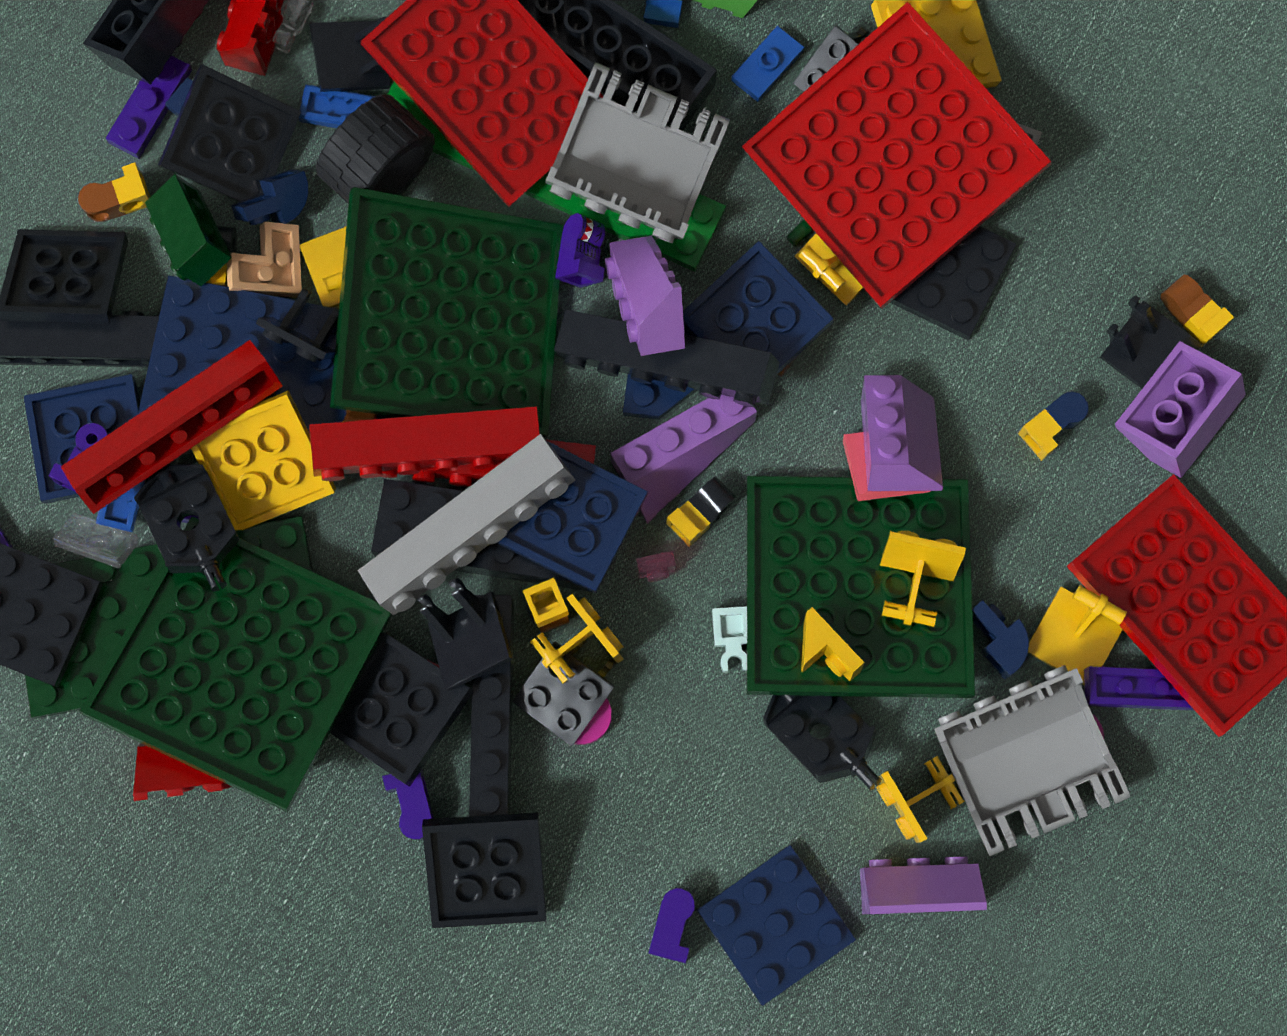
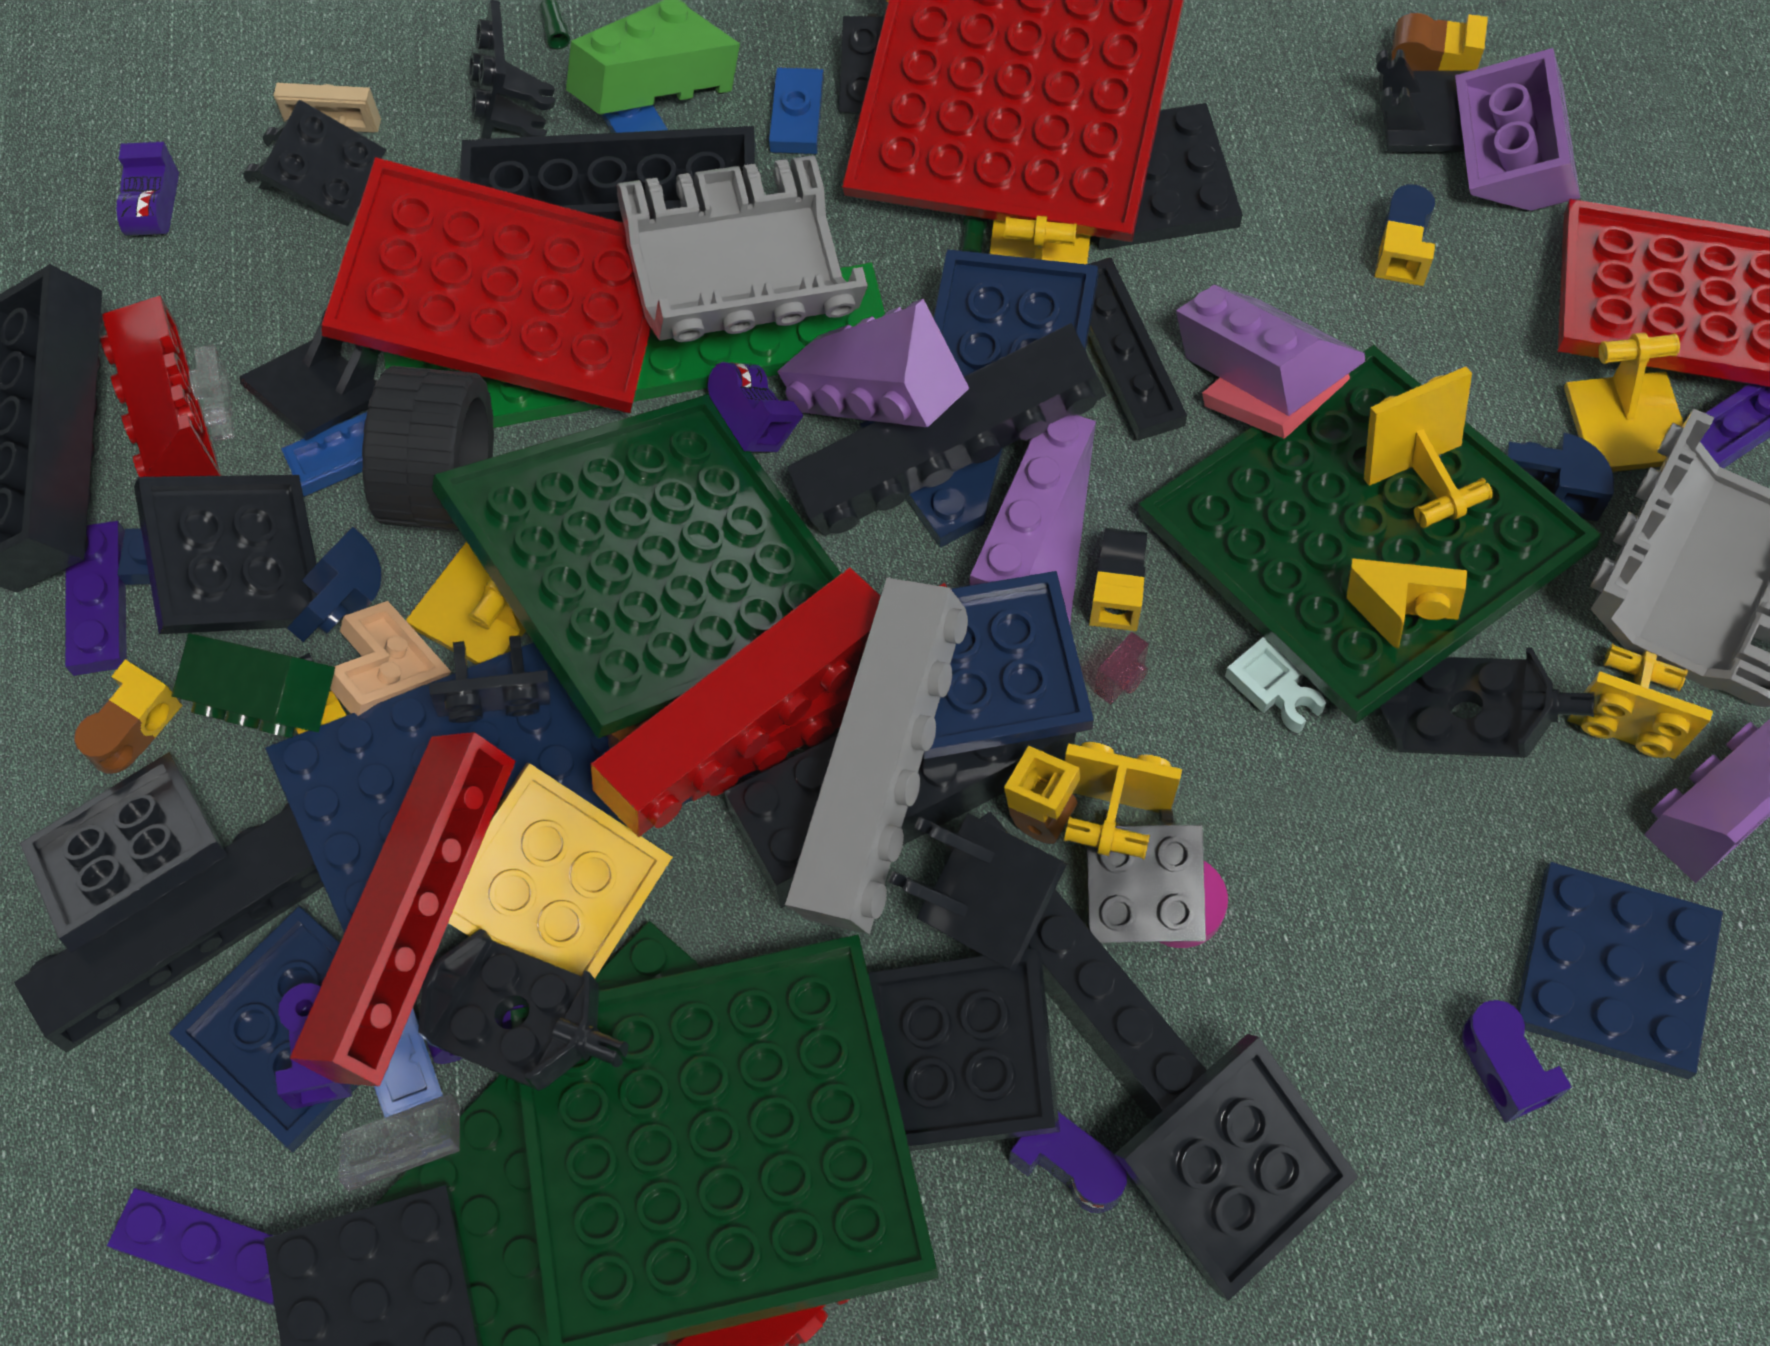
camera: 35 degrees left, 15 degrees down
none -> black plate [1087,257,1187,441]

